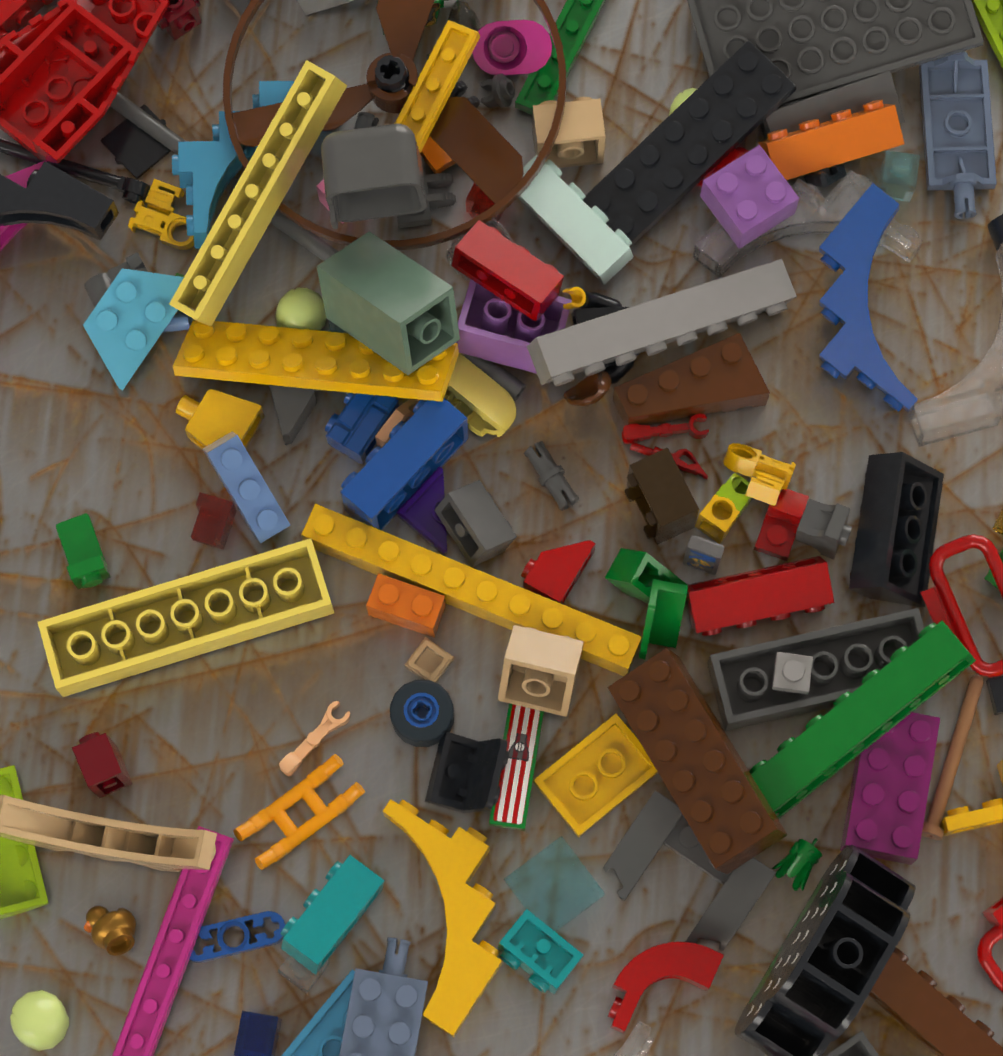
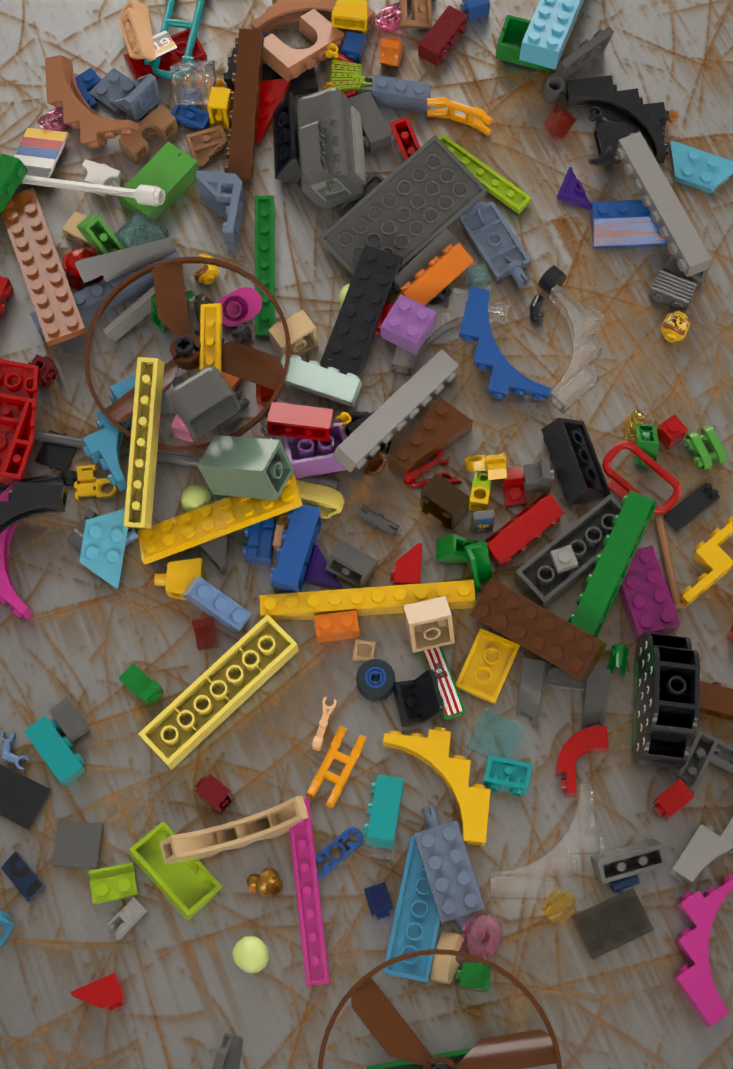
camera: 25 degrees left, 5 degrees down
none -> black arm [530,295,544,324]

